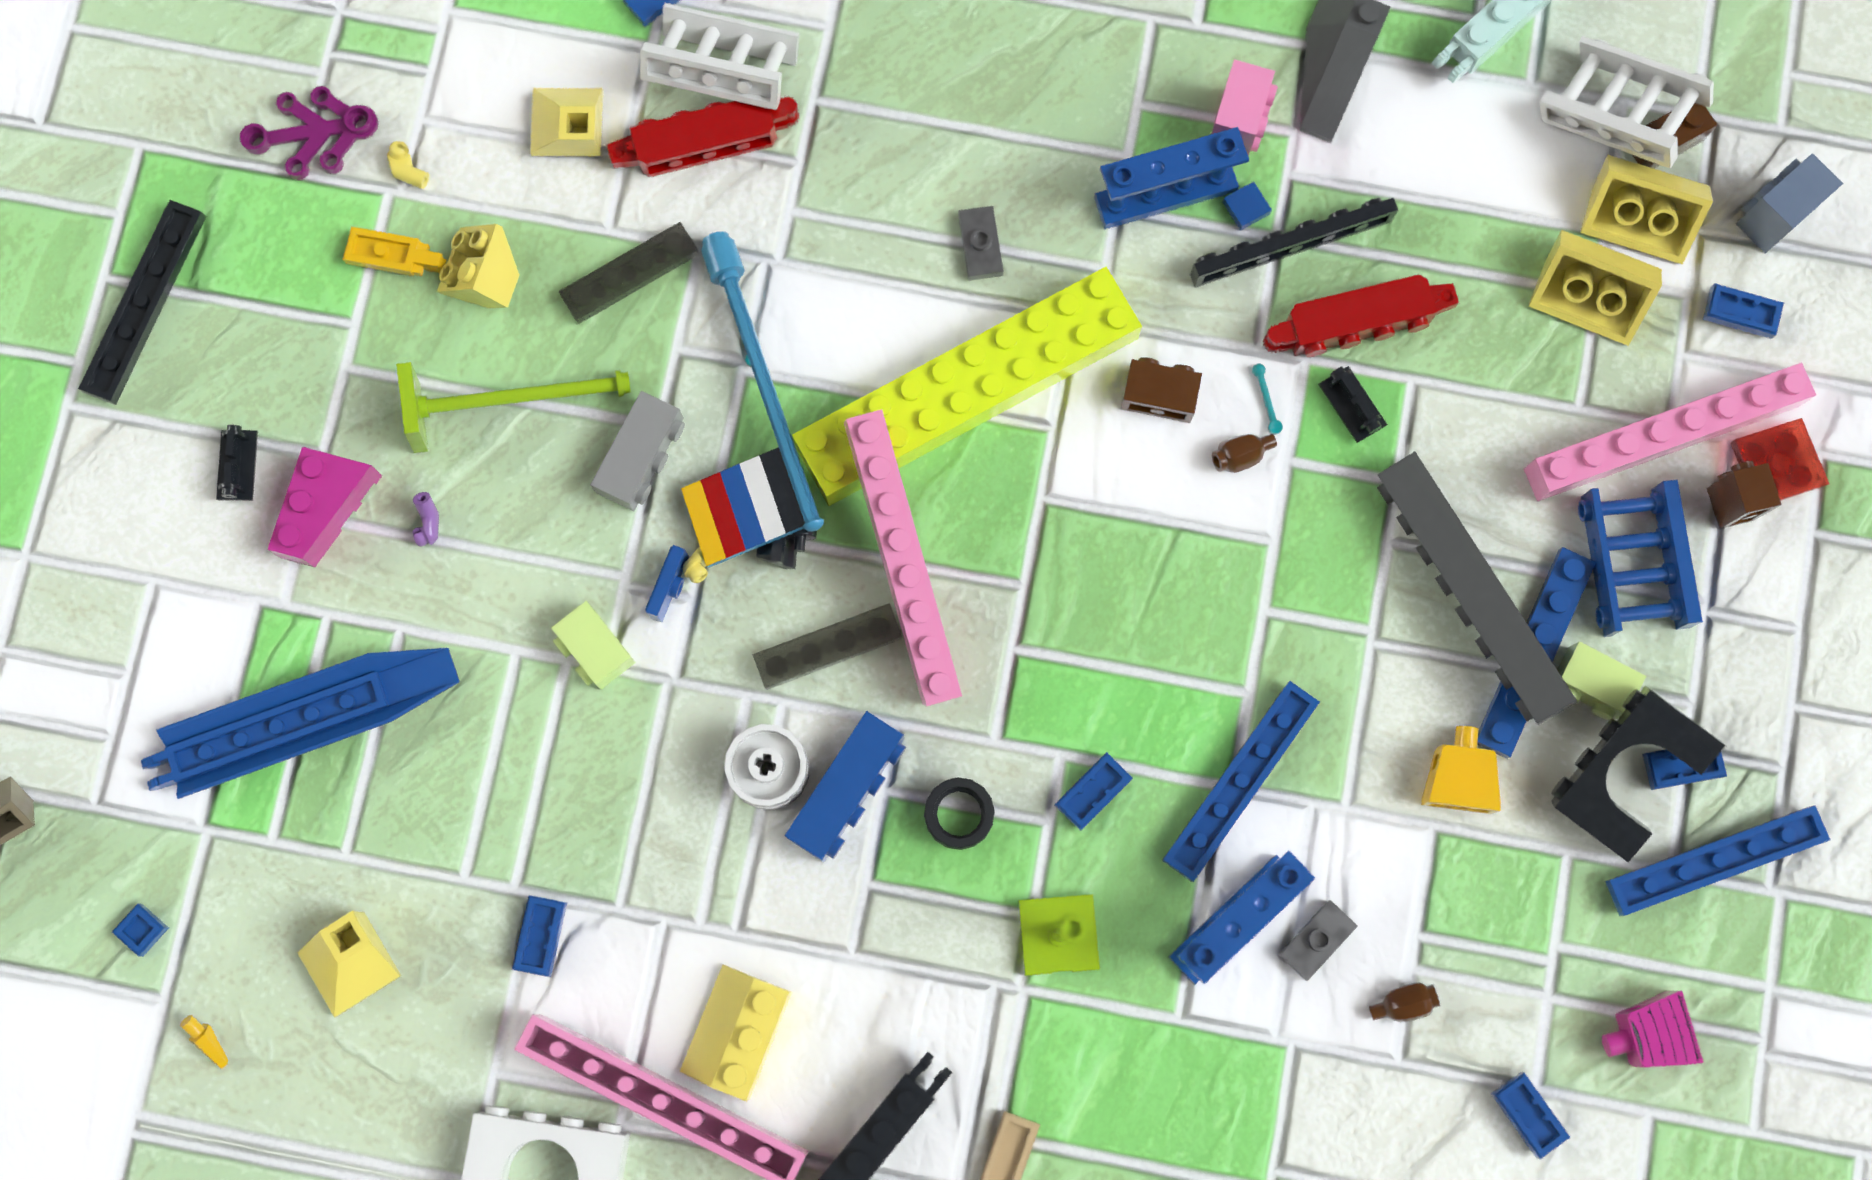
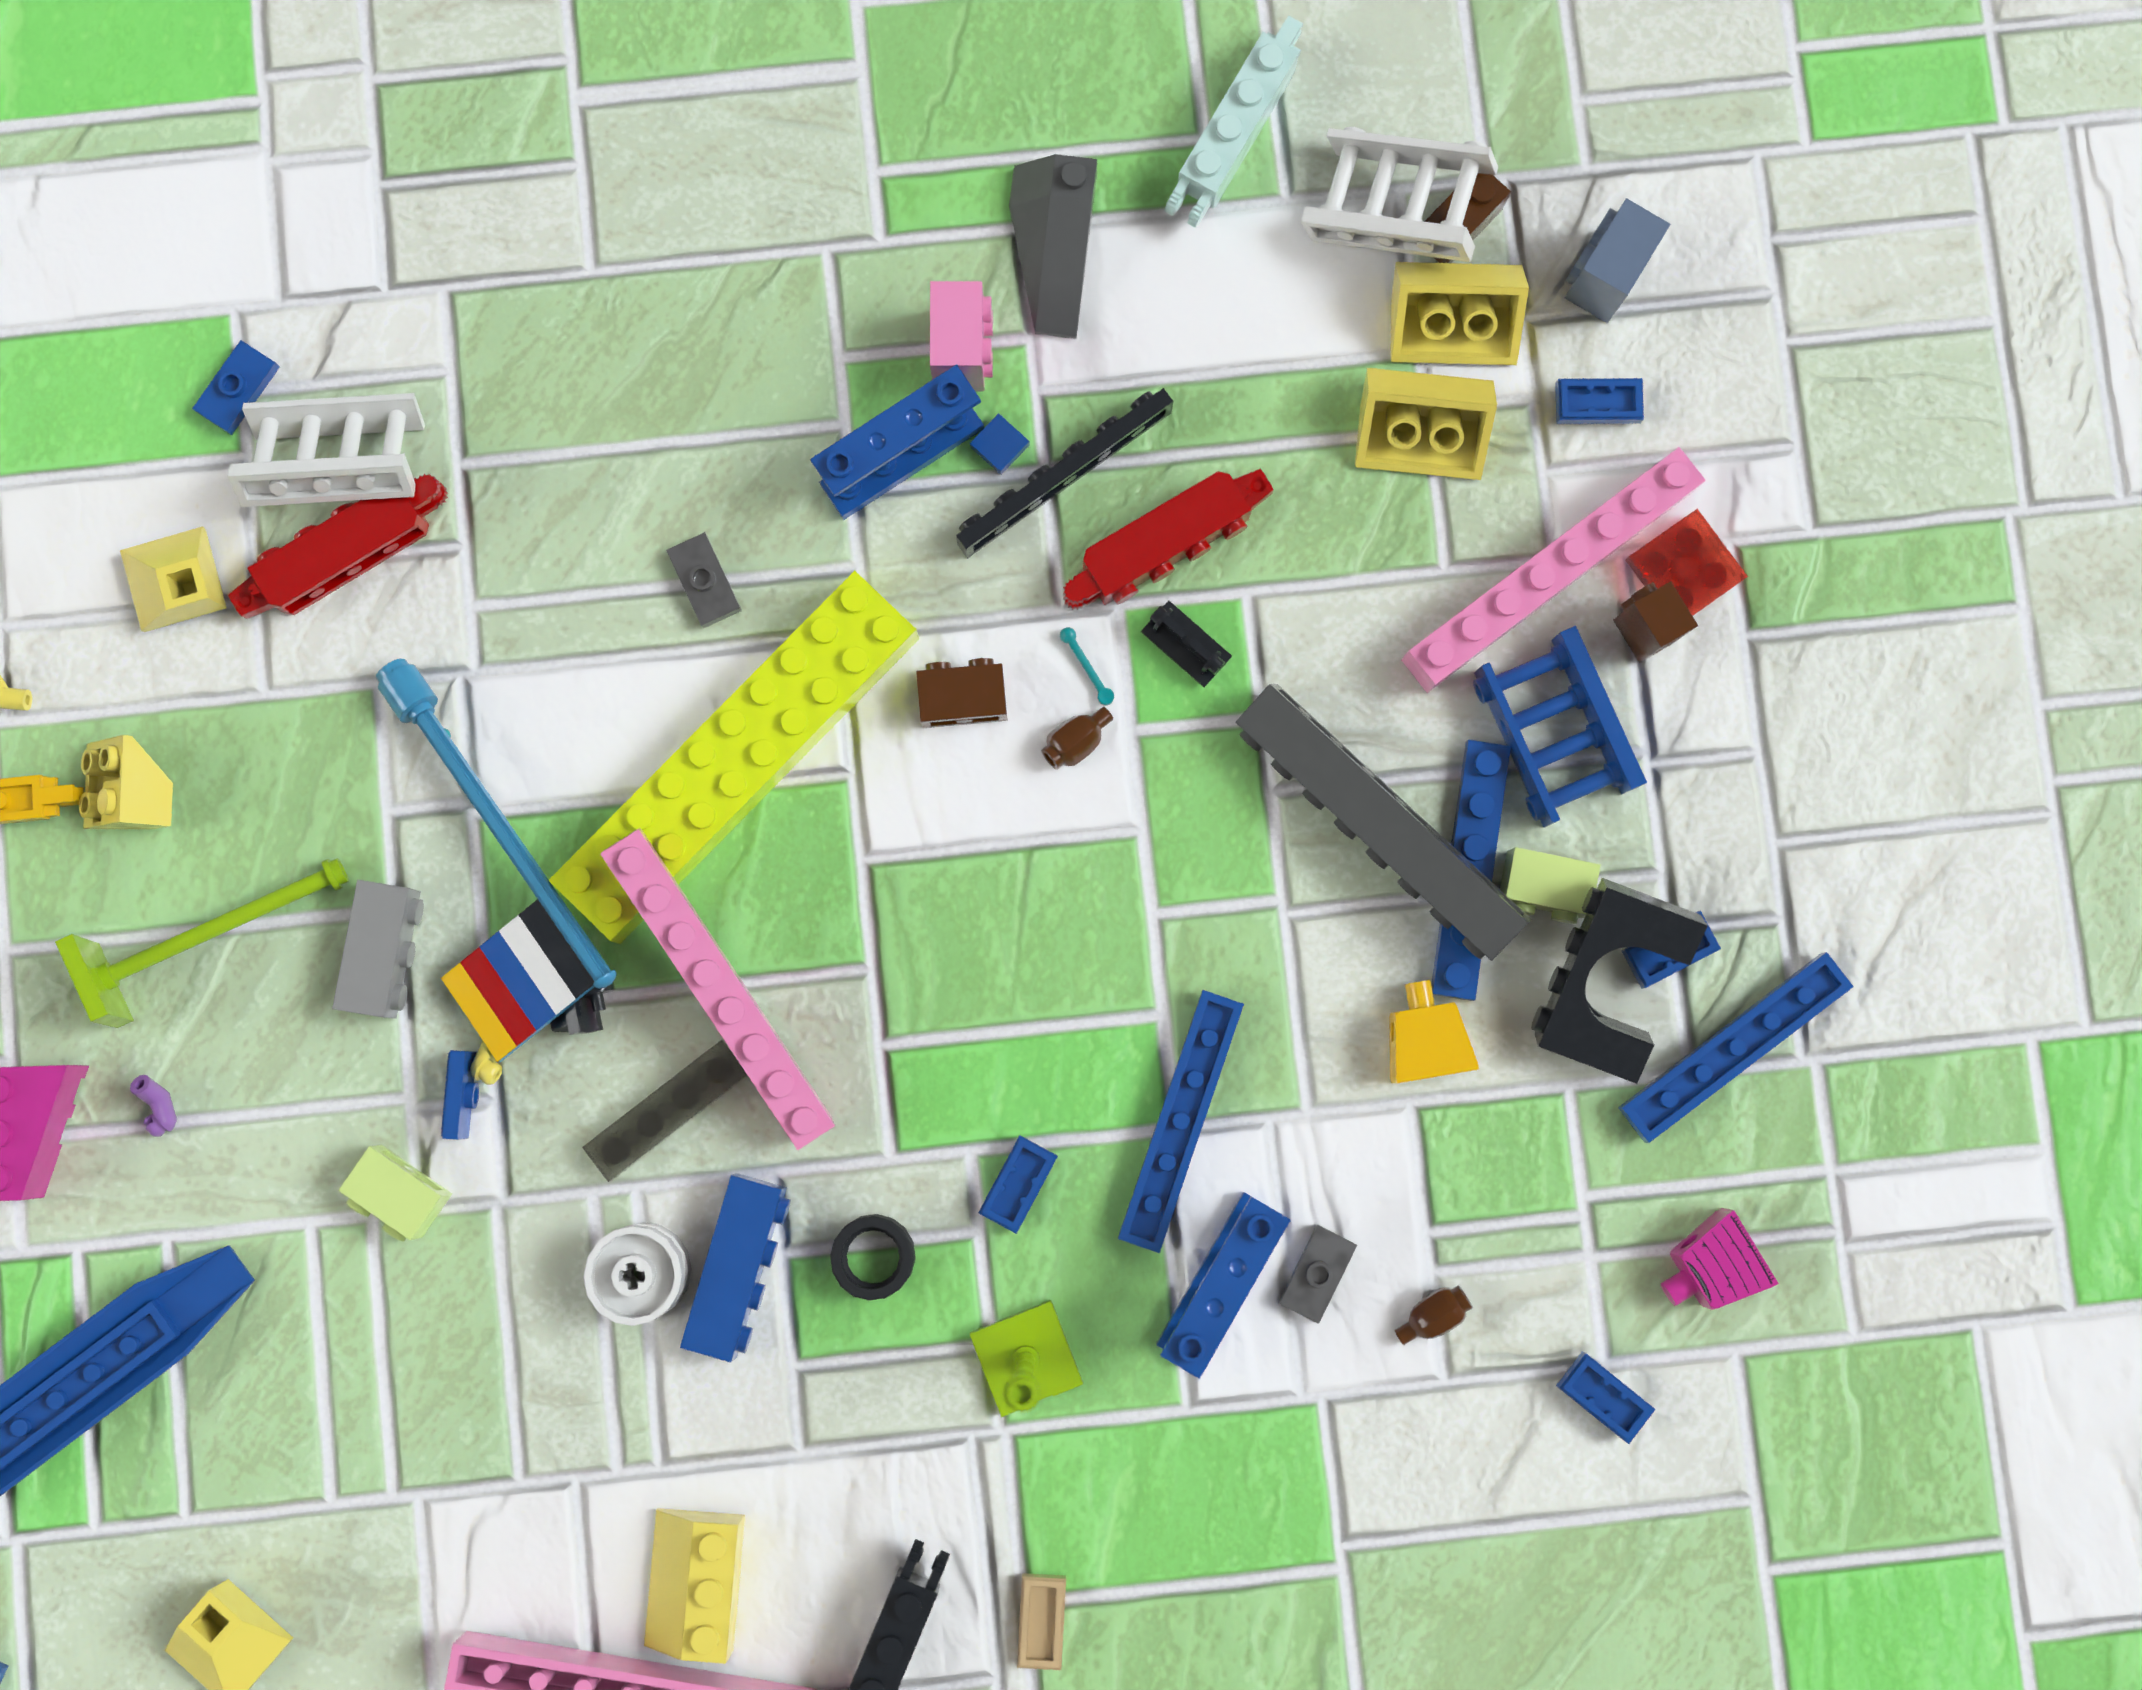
camera: 20 degrees left, 5 degrees up
blue plate [512,895,567,977] -> none
clear smoke plate [558,222,700,325] -> none

